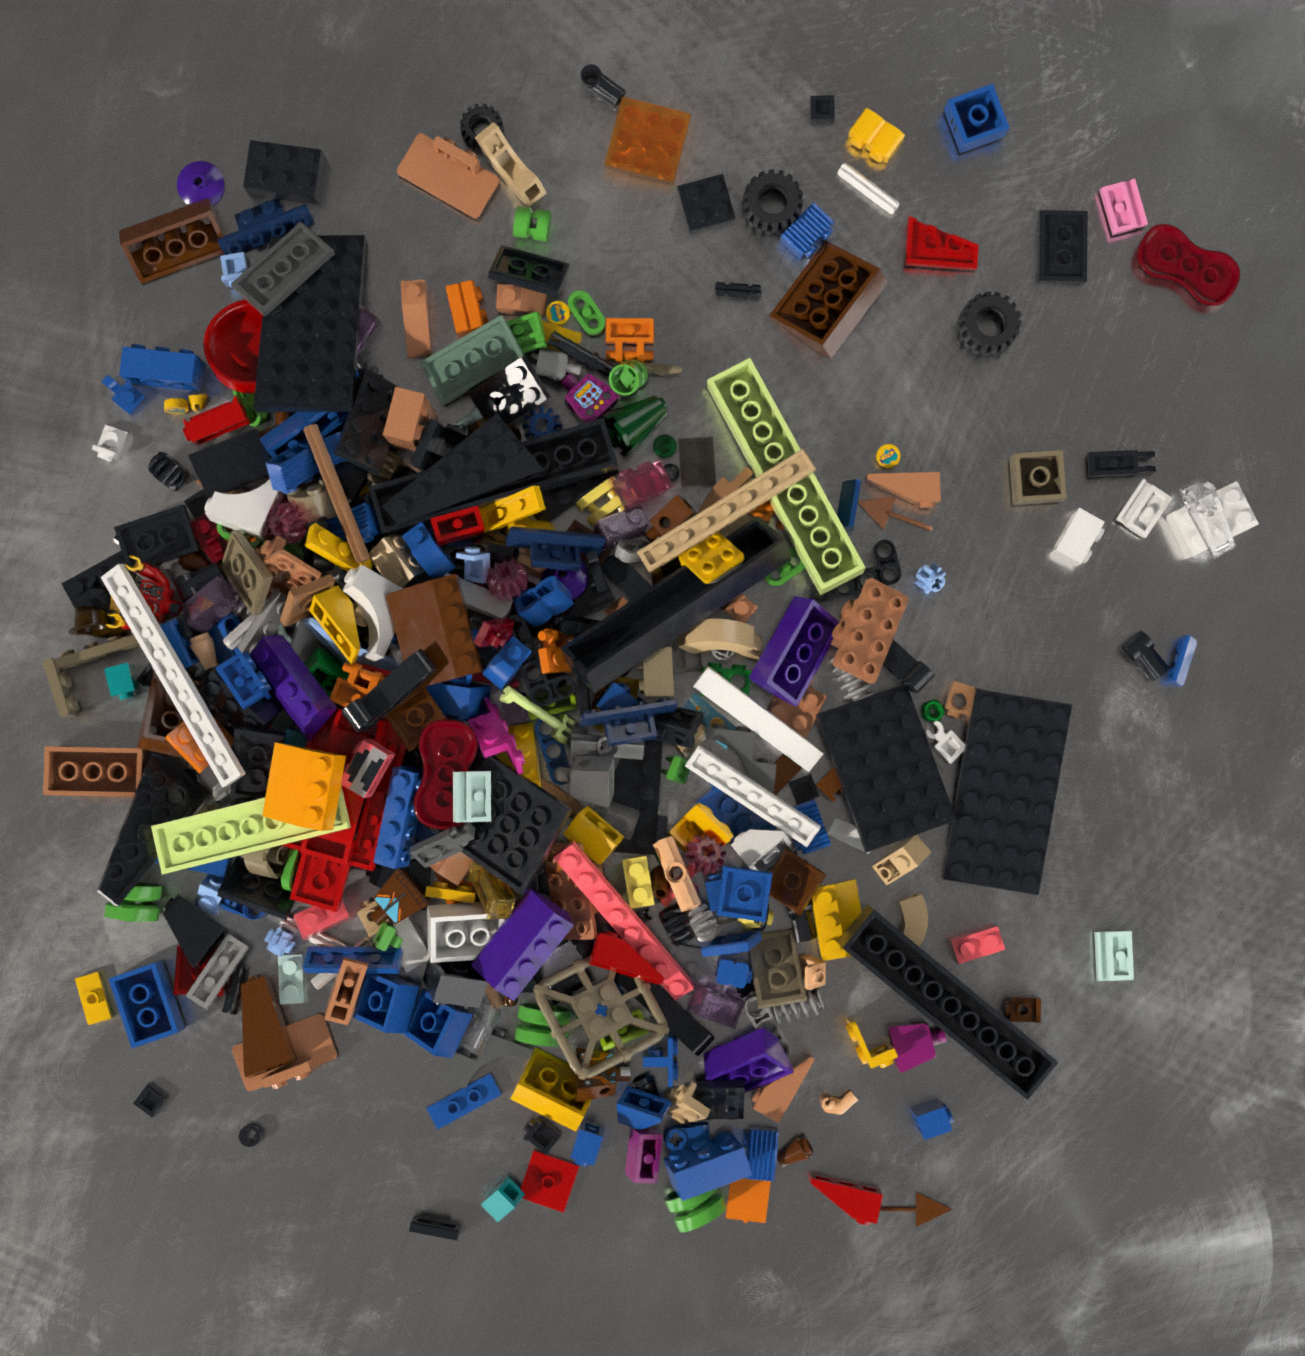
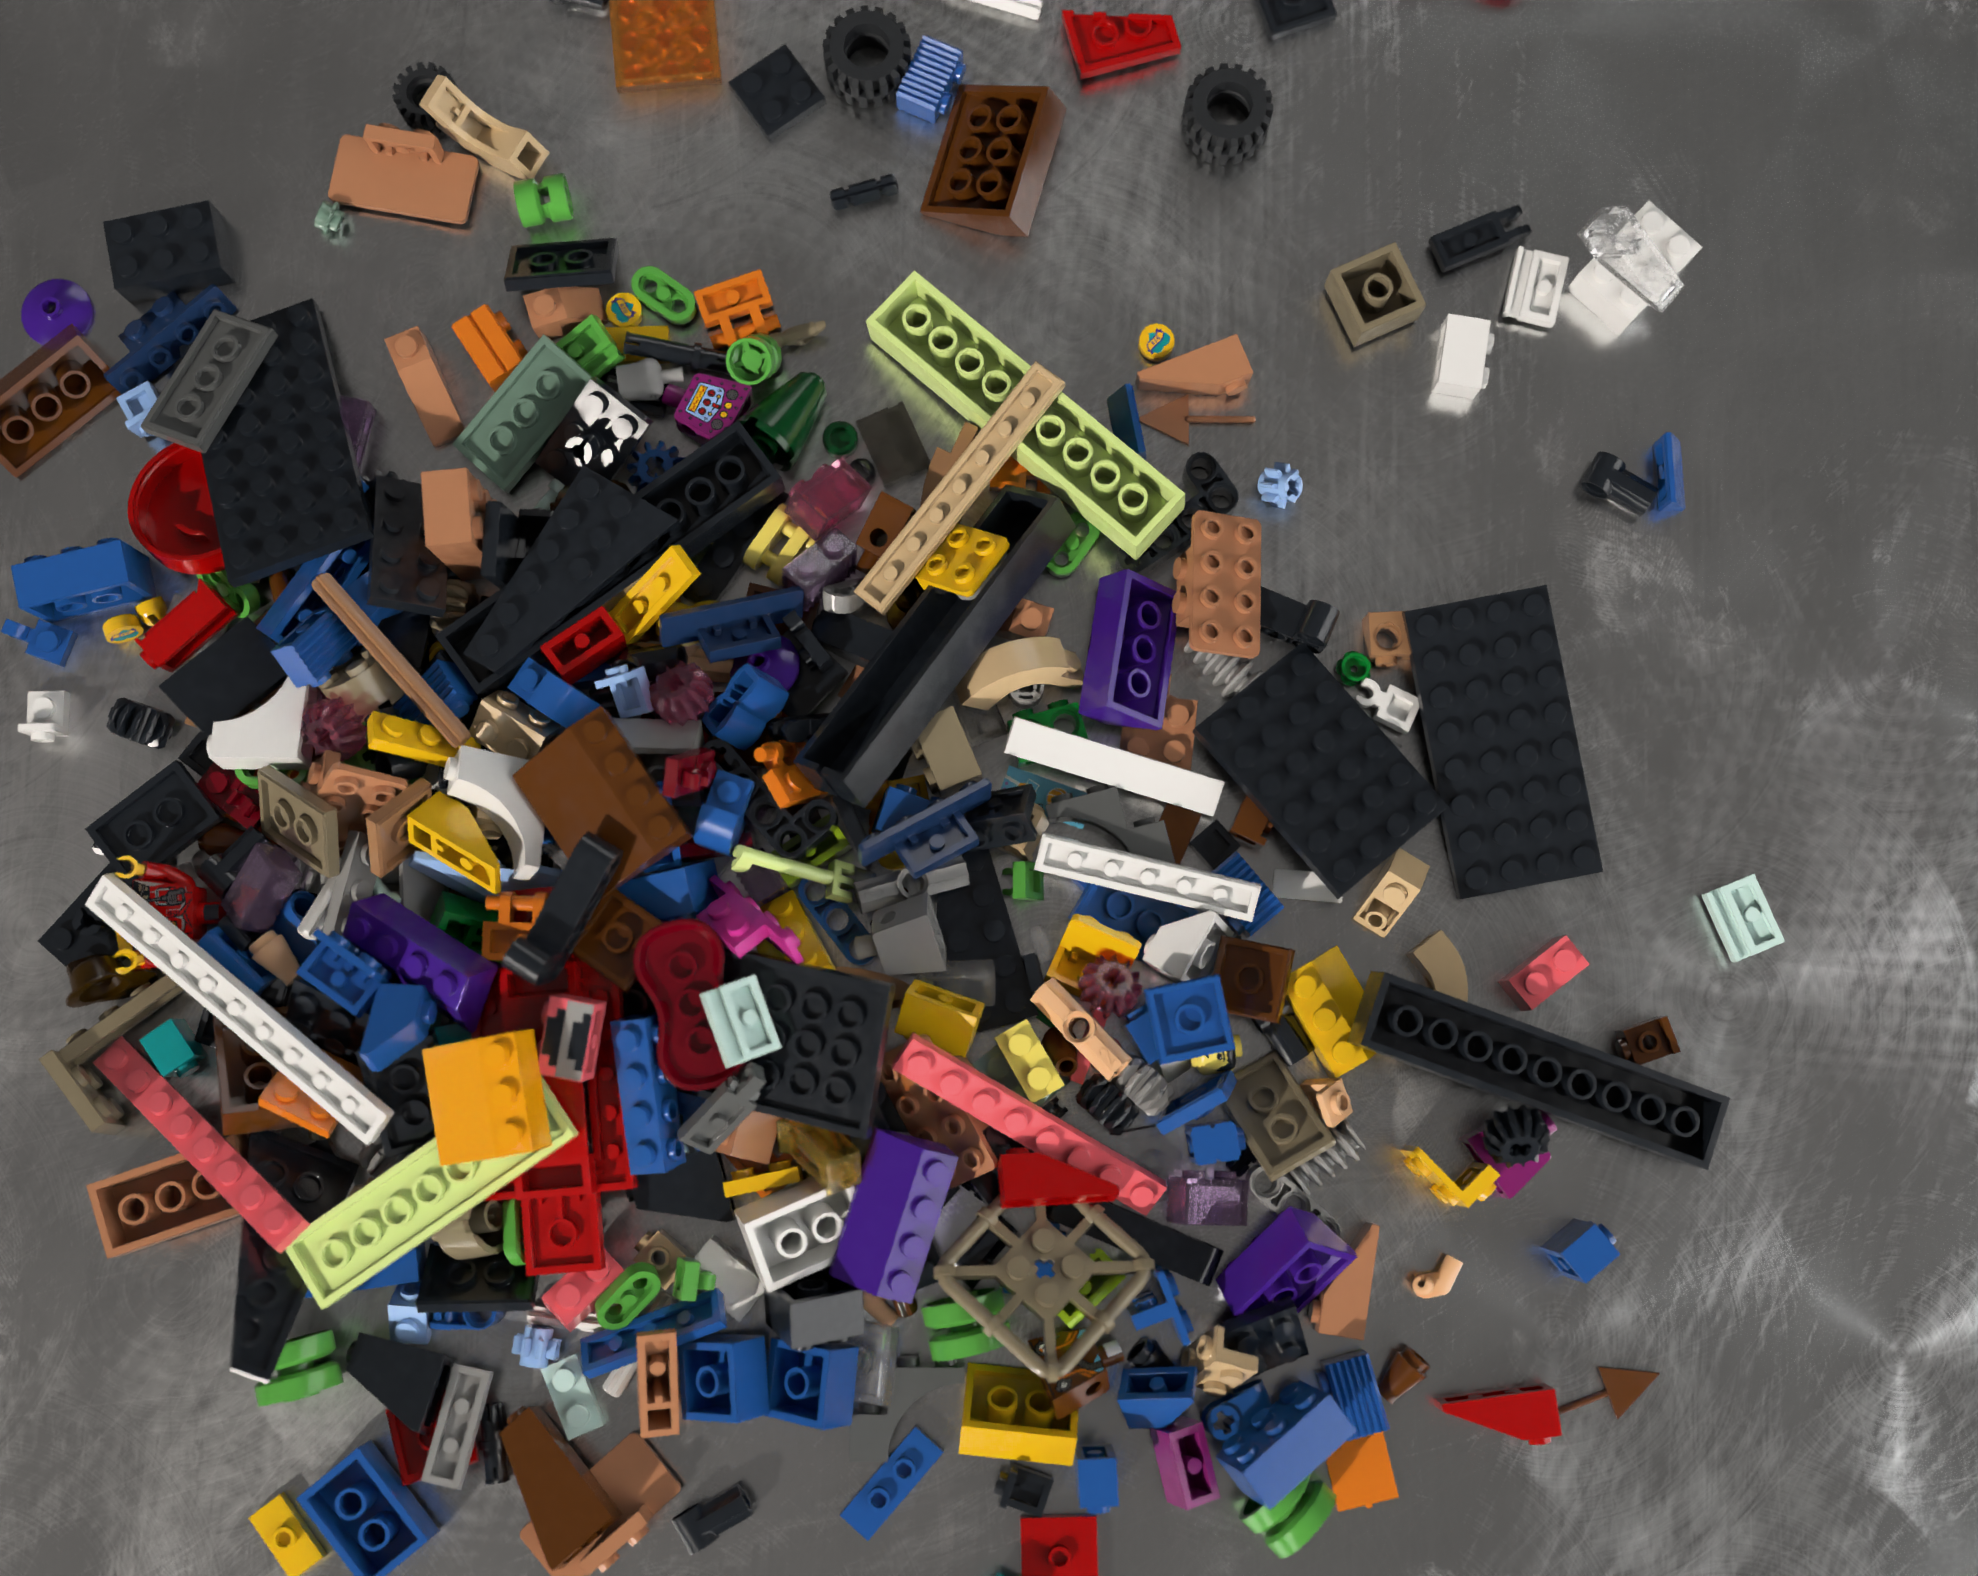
camera: 25 degrees left, 5 degrees down
reddish brown torso [370,867,432,926] -> none
none -> coral plate [92,1036,310,1254]
none -> sand green plate [314,200,344,235]
none -> blue slope [359,983,437,1072]
none -> bright green plate [595,1262,661,1330]
none -> black piece [671,1483,754,1555]
none -> black gear [1483,1104,1550,1168]

